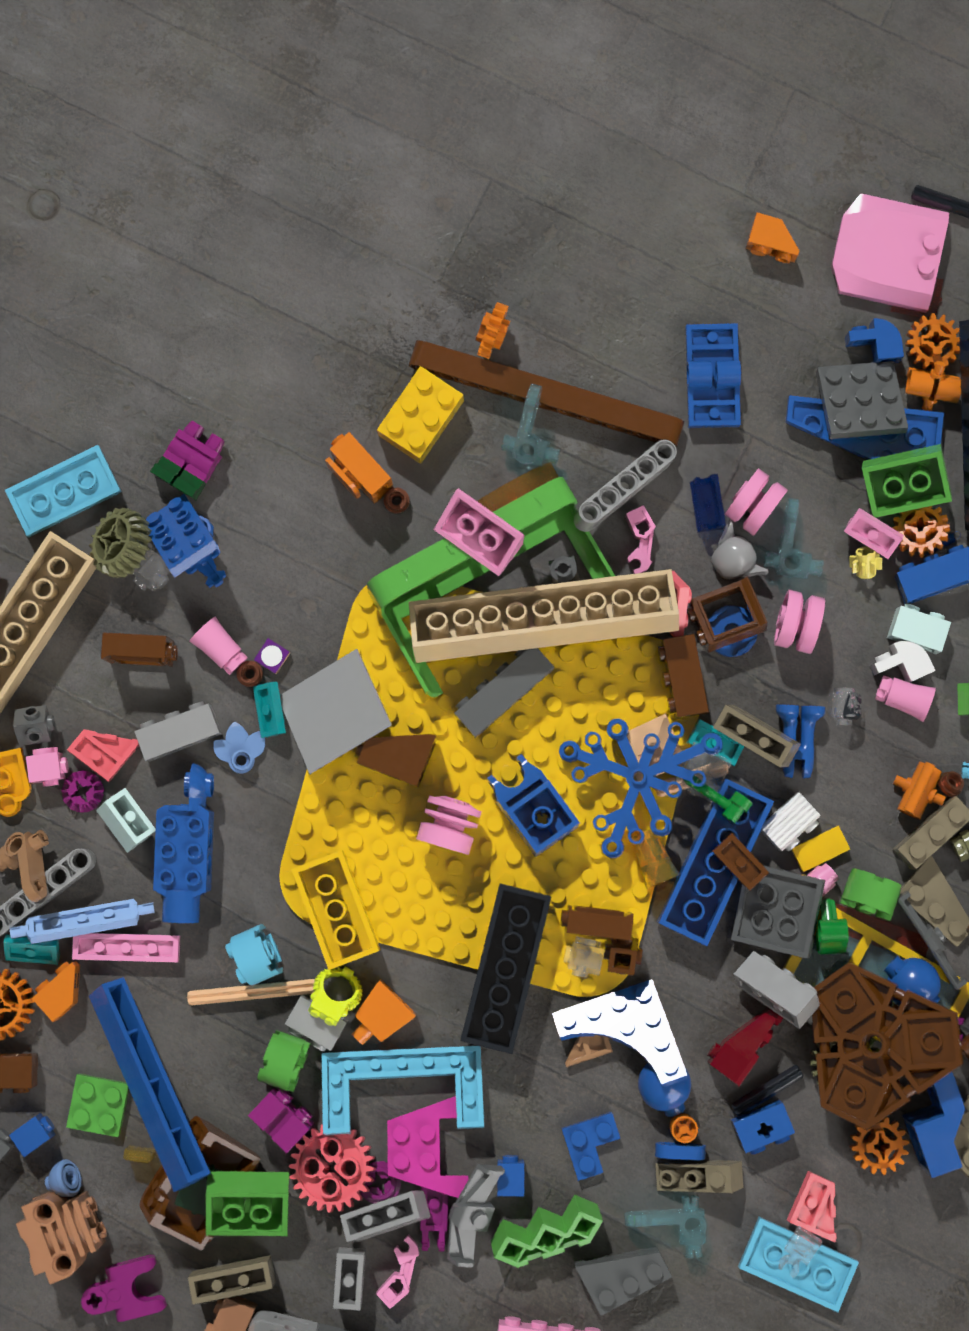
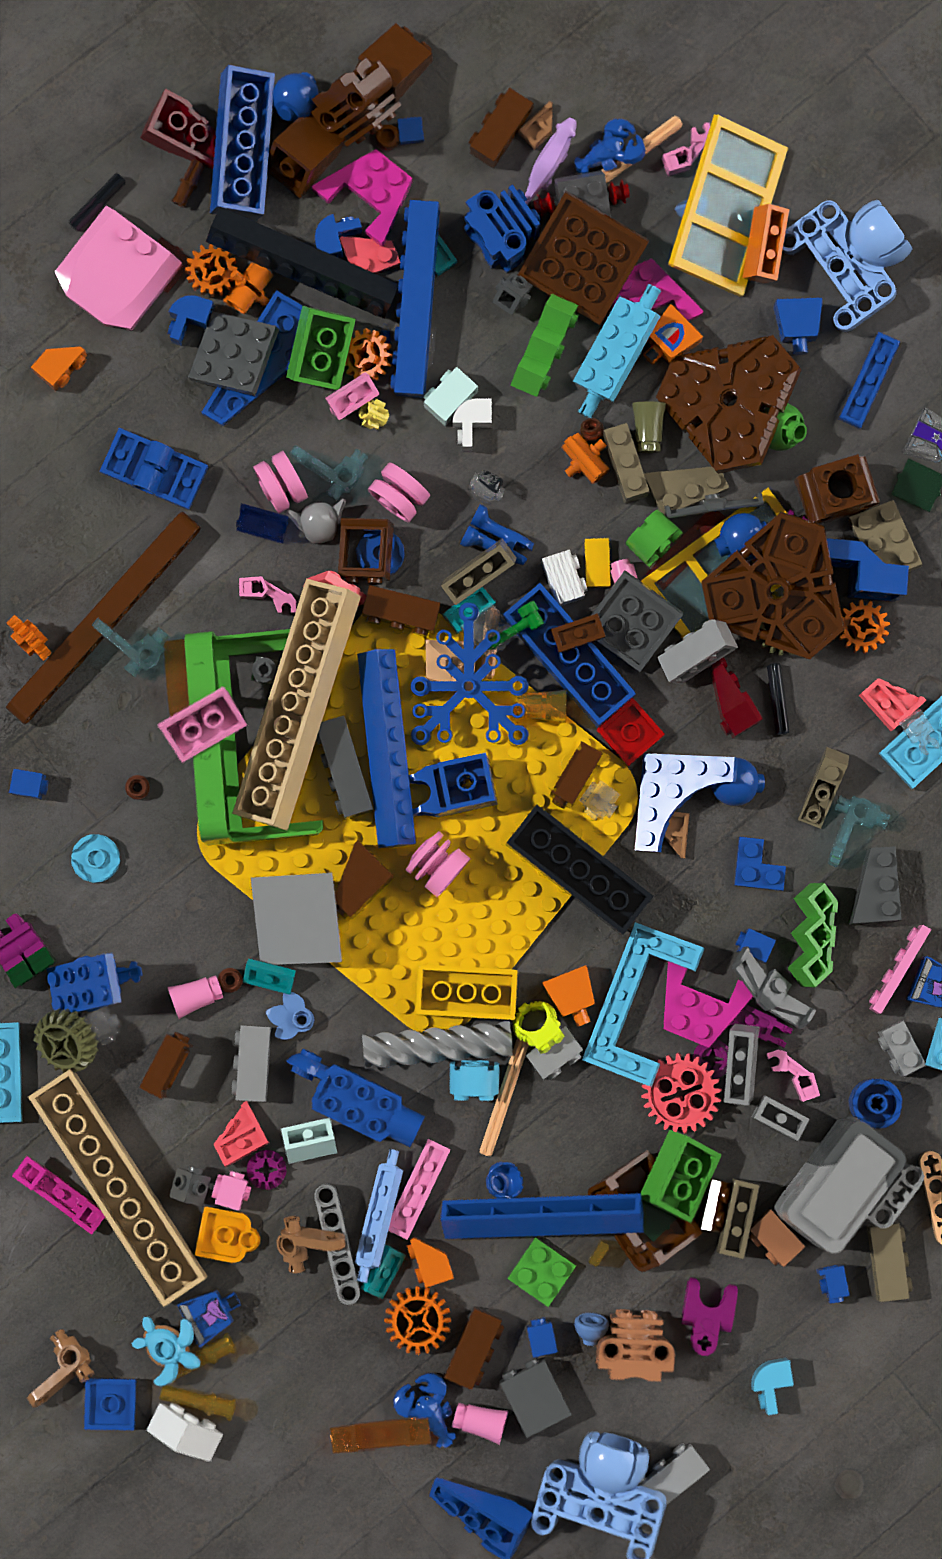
camera: 75 degrees left, 0 degrees up
magenta brick [248,1087,314,1153] -> none
tile [254,638,290,674] -> none
bright green brick [257,1030,310,1092] -> none
orange brick [325,432,394,504] -> none
yellow brick [377,366,464,464] -> none
light grey beam [574,440,677,532] -> none
reddish brown brick [603,936,643,976] -> none
blue beam [655,1142,706,1160] -> none
orange wheel [669,1113,698,1143] -> none
blue brick [730,1100,795,1155] -> none
green beam [816,898,849,955] -> none
bright pink plant [875,675,936,722] -> none
none -> blue brick [9,769,48,800]
none -> medium azure tile [71,834,121,883]
none -> blue brick [357,649,416,848]
none -> light grey piece [362,1021,513,1069]
none -> blue hair [486,1162,523,1199]
none -> red plate [596,698,665,767]
none -> reddish brown bracket [698,1178,732,1232]

